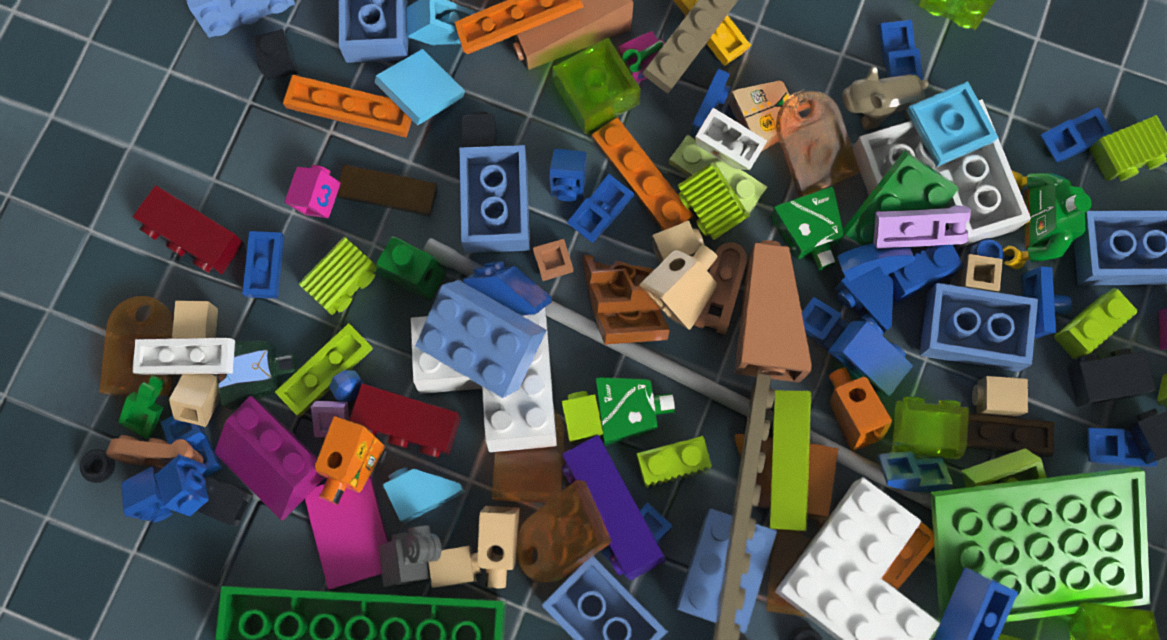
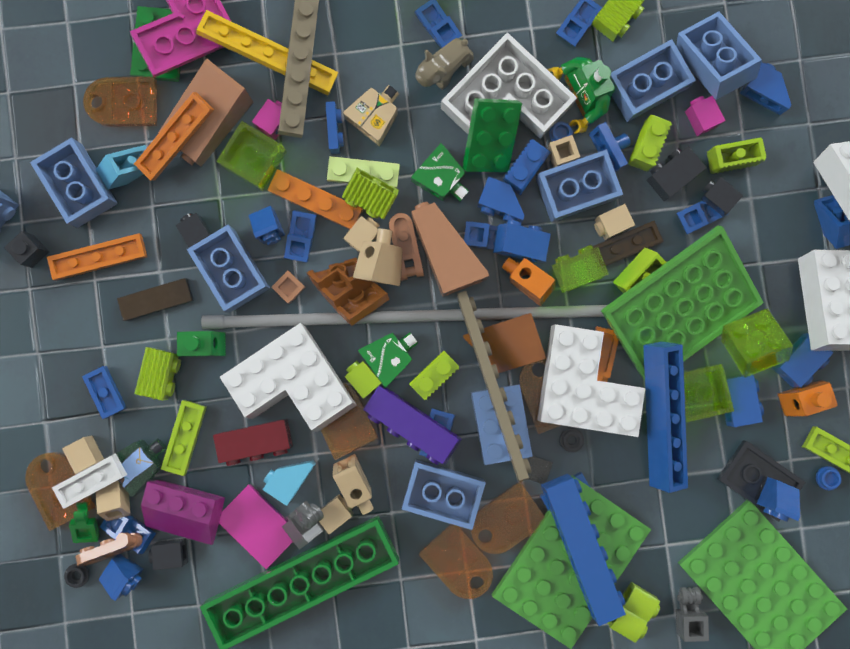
camera: 35 degrees left, 10 degrees up
dark red brick [133,185,244,275] -> none
blue brick [155,454,209,516] -> none
dark pink brick [284,165,341,218] -> none
lavender plate [311,401,349,437] -> none
orange torso [315,416,385,505] -> none
blue tile [329,370,364,403] -> none
medium azure tile [374,49,465,125] -> none
medium blue brick [415,280,547,398] -> none
blue slope [464,262,552,316] -> none
clear orange plate [516,480,612,582] -> none
green hand [622,40,664,73] -> none
white torso [695,108,767,170] -> none
lime tile [770,390,811,531] -> none
clear orange plate [776,91,860,197] -> none
blue slope [837,243,916,281] -> none
lavender plate [874,205,971,248] -> none
slope [877,451,953,493] -> none
medium azure tile [906,81,999,167] -> none

